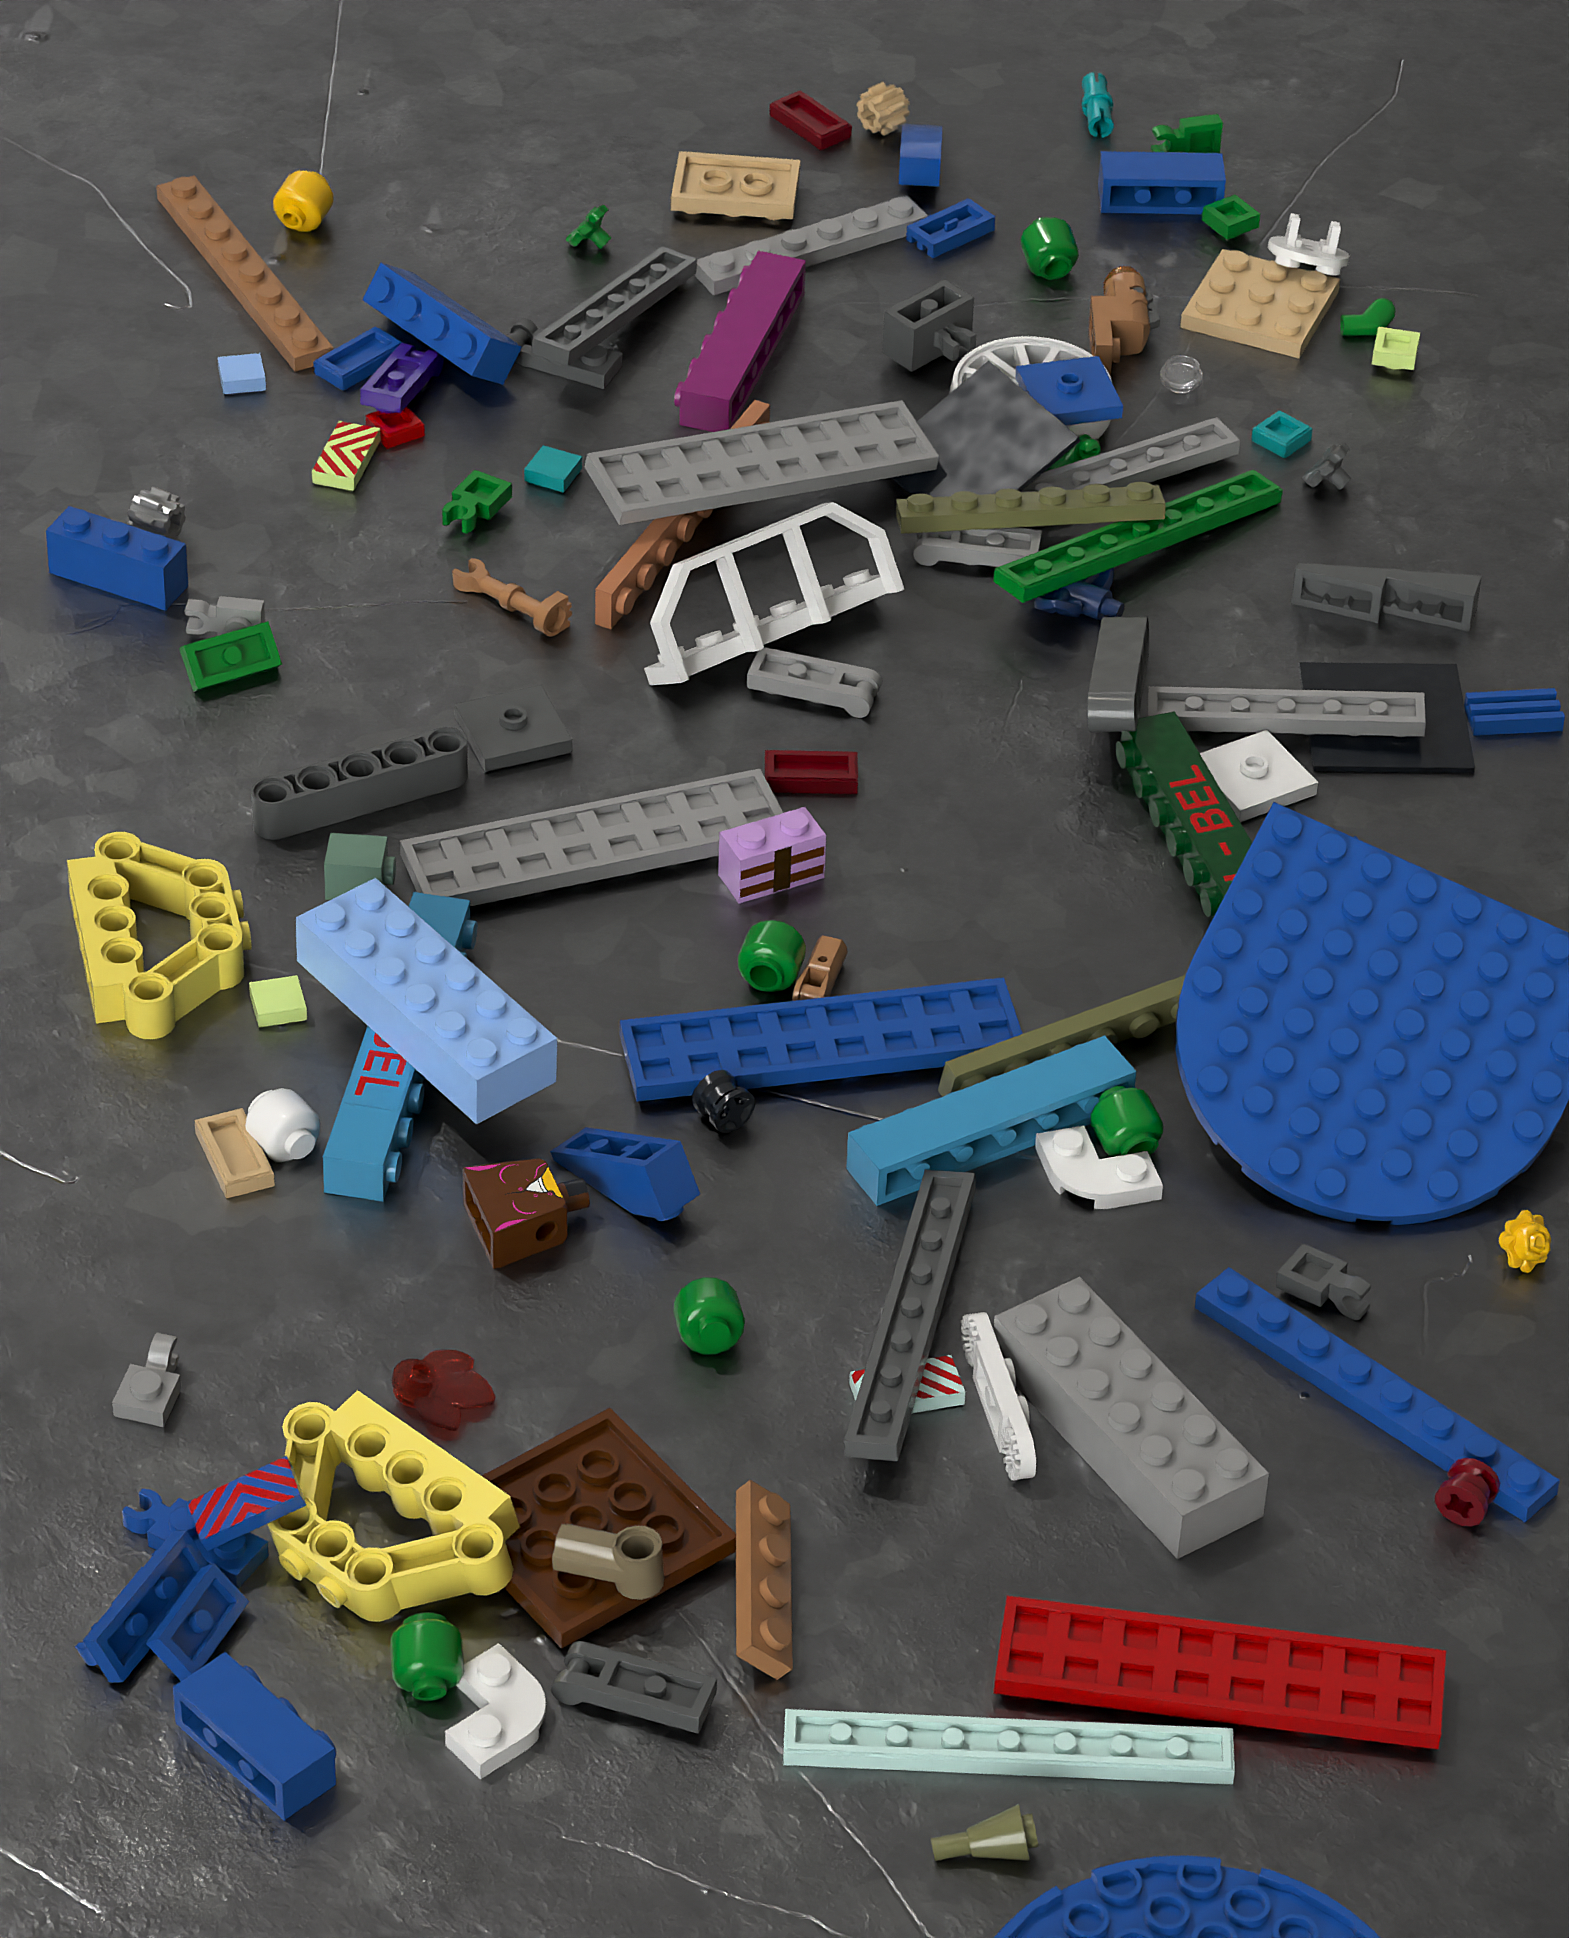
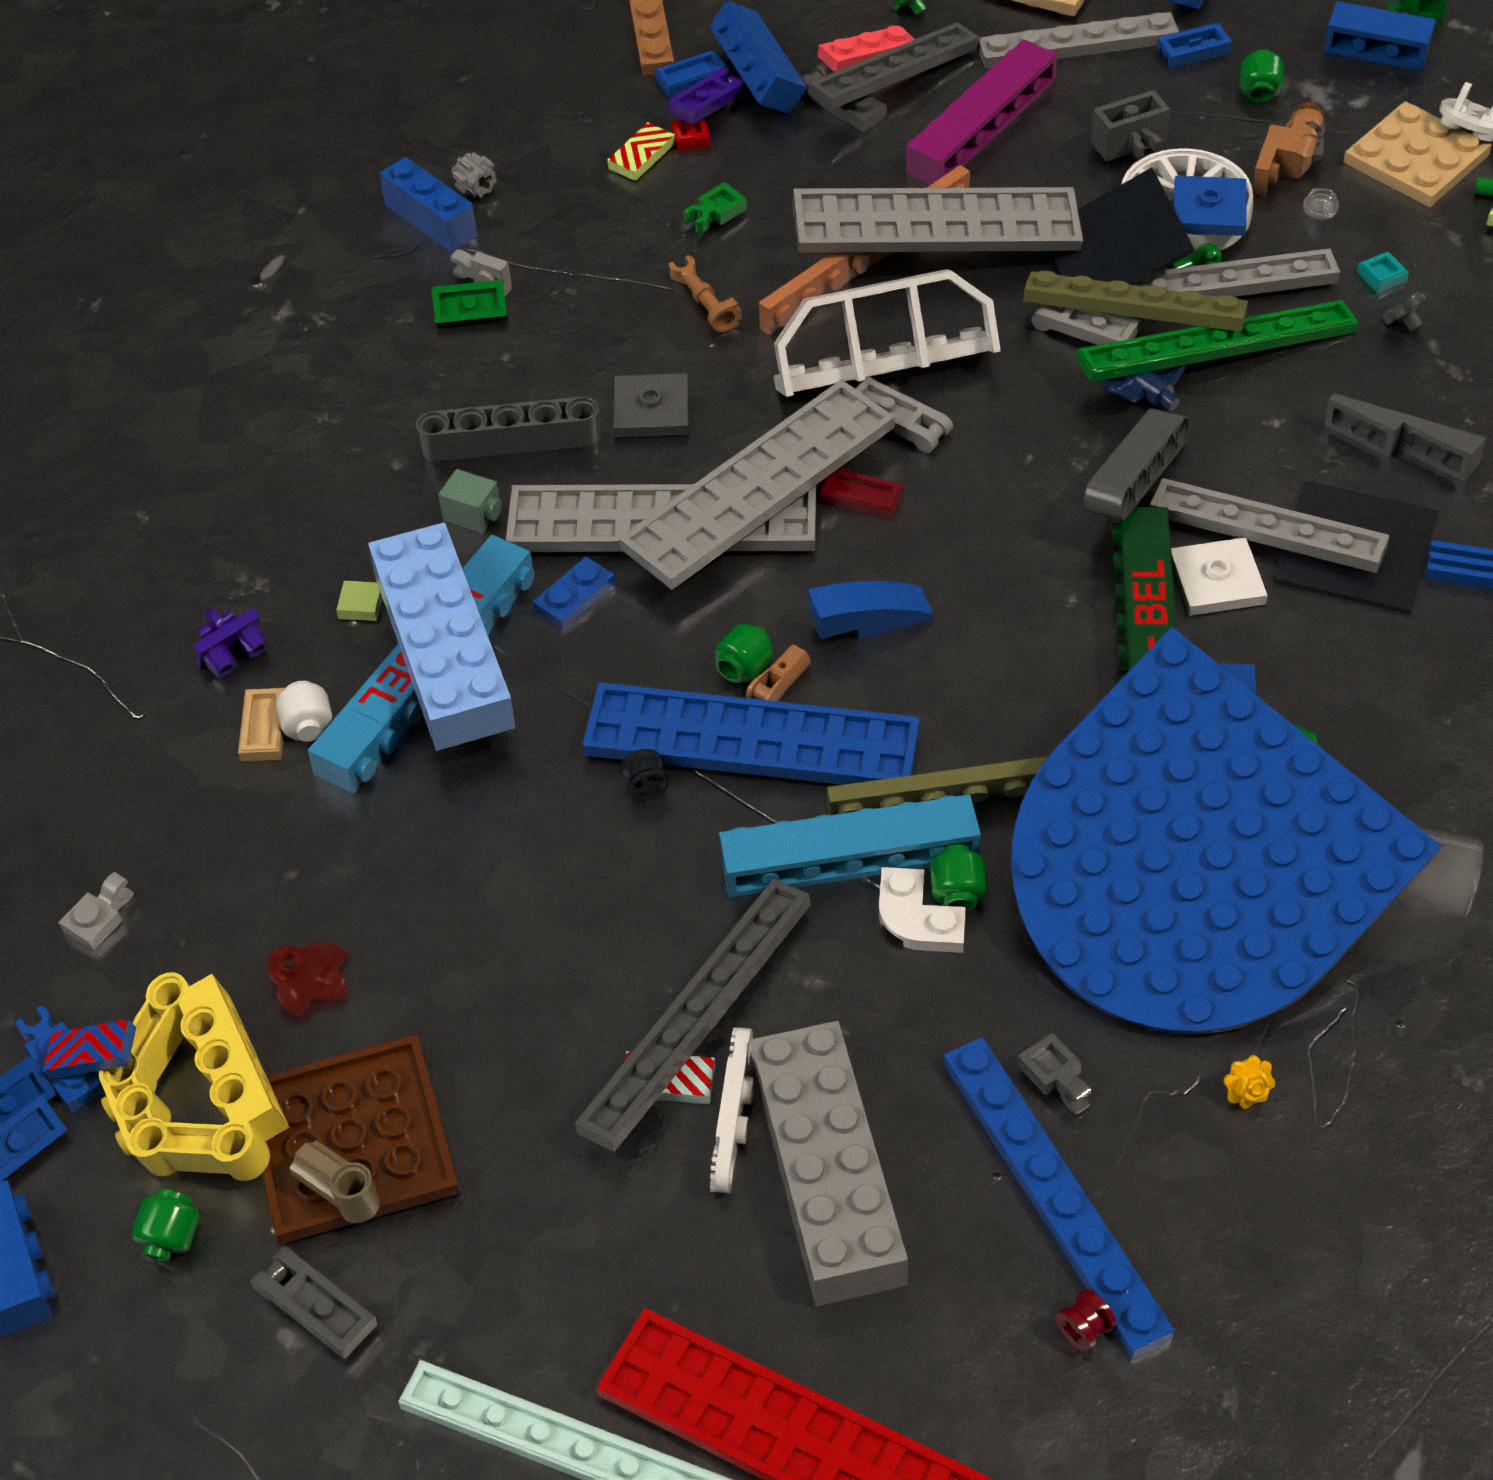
camera: 25 degrees right, 10 degrees up
light yellow brick [67,832,252,1039] -> none
light blue tile [218,353,266,394] -> none
white plate [445,1643,546,1779] -> none
reddish brown torso [463,1158,590,1269] -> none
teal tile [524,445,582,492] -> none
blue slope [550,1127,700,1221] -> none
green head [673,1277,745,1355] -> none
lavender brick [718,807,826,904] -> none
medium nougat plate [736,1480,792,1680] -> none
green plate [1202,194,1260,240] -> none
none -> dark purple hips [193,608,267,678]
none -> blue plate [533,556,616,631]
none -> light grey plate [618,379,895,590]
none -> blue slope [808,581,934,639]
none -> coral plate [817,26,915,72]

